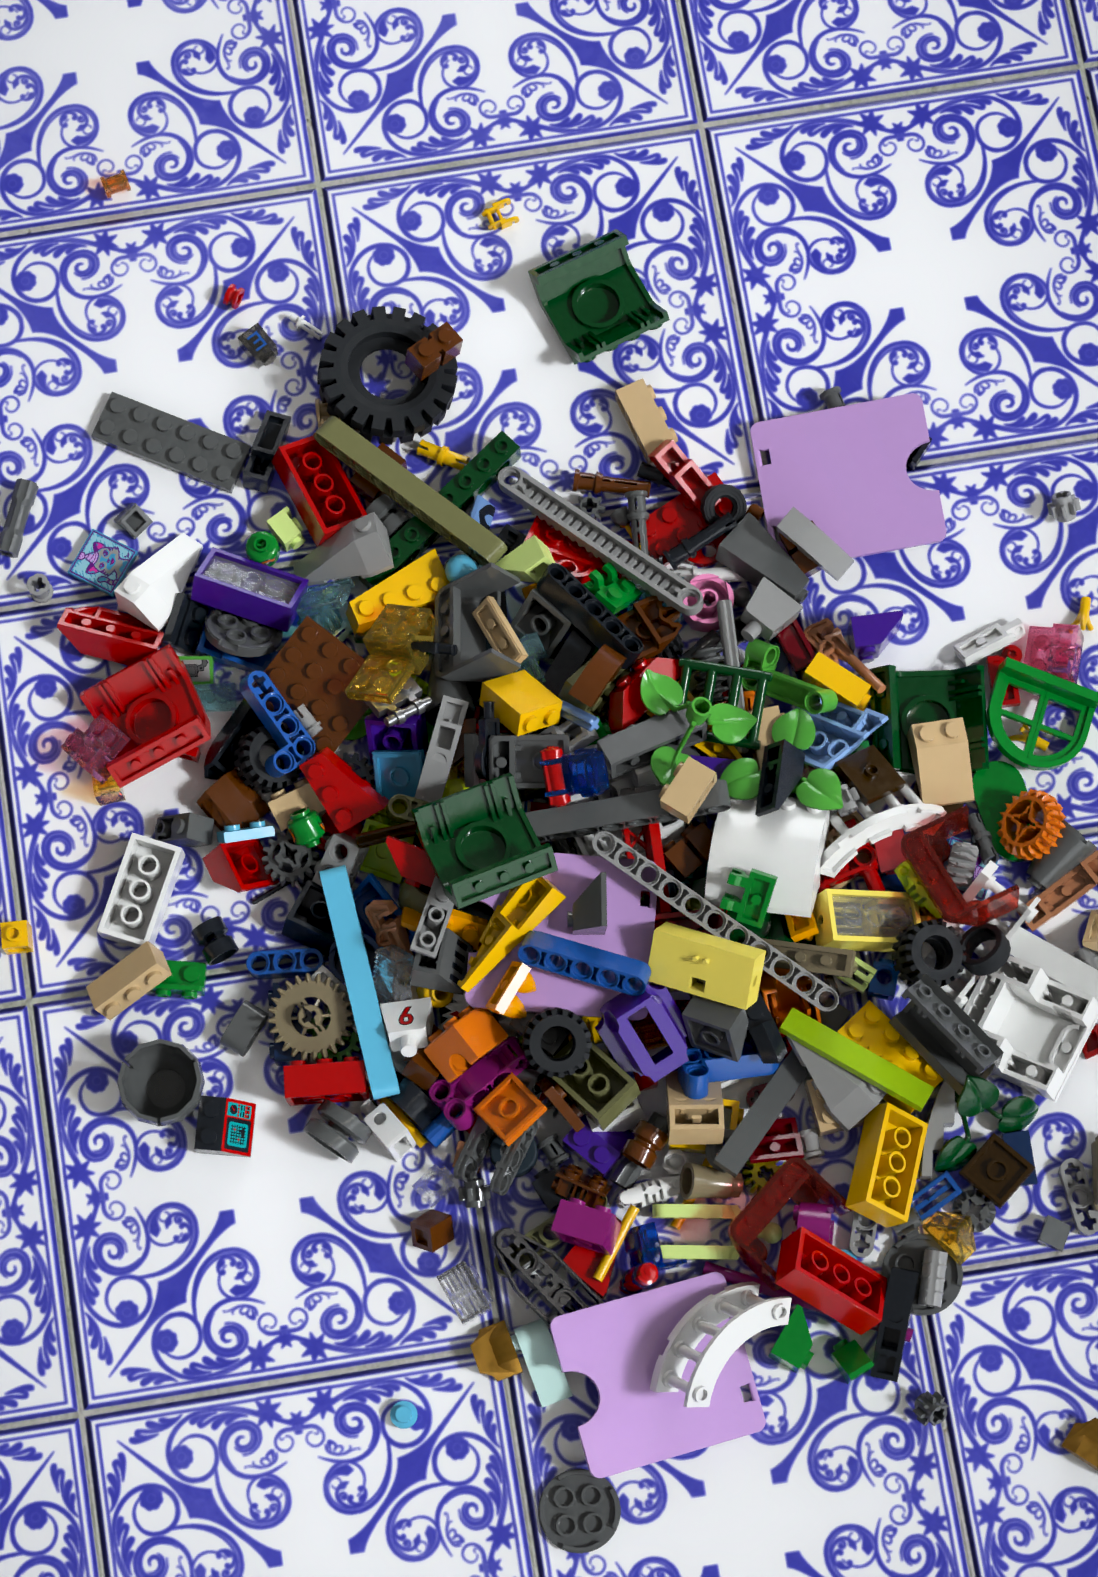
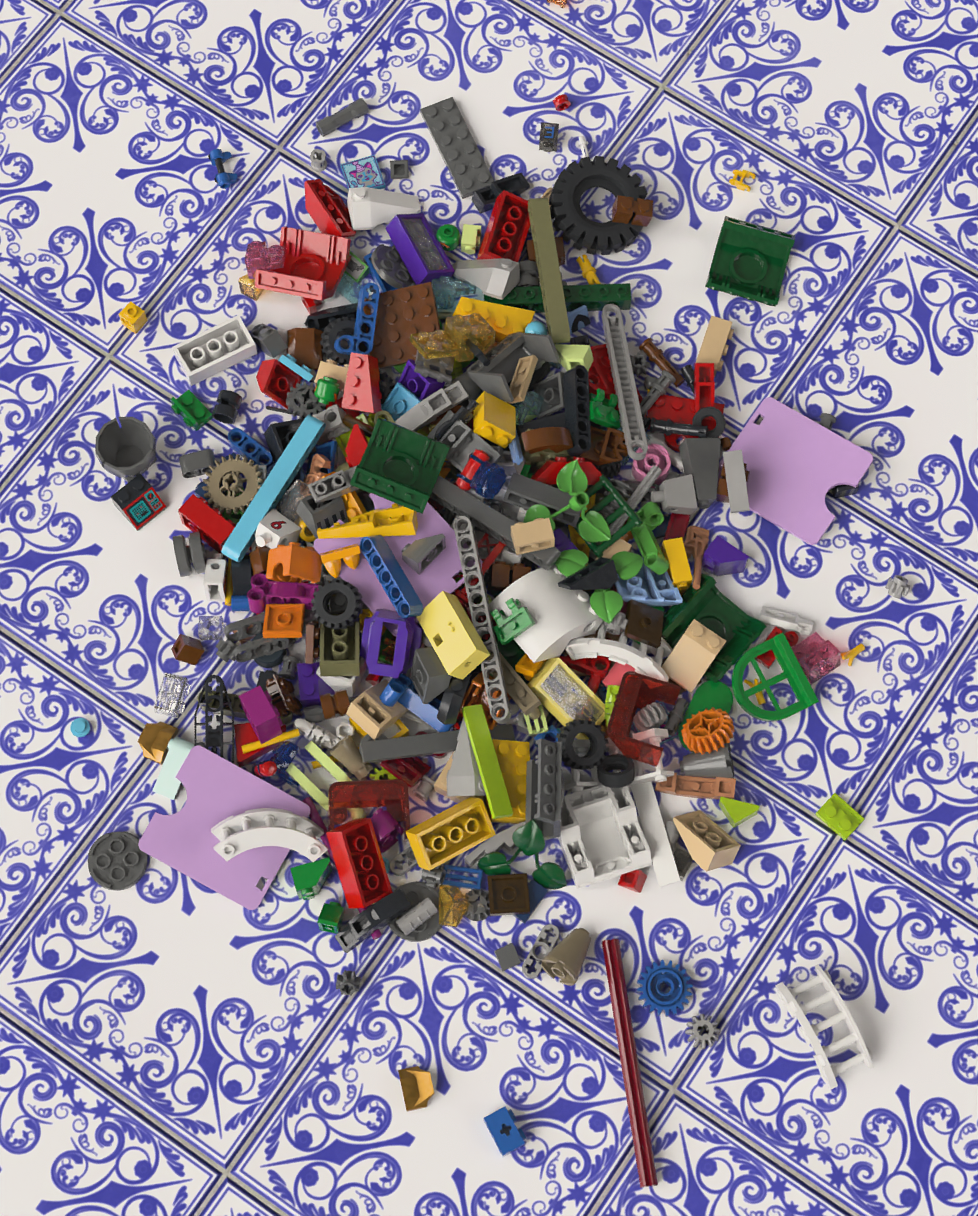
camera: 40 degrees right, 5 degrees down
tan brick [86,941,172,1020] -> none
black plate [162,593,209,655] -> none
light grey pin [293,704,323,738] -> none

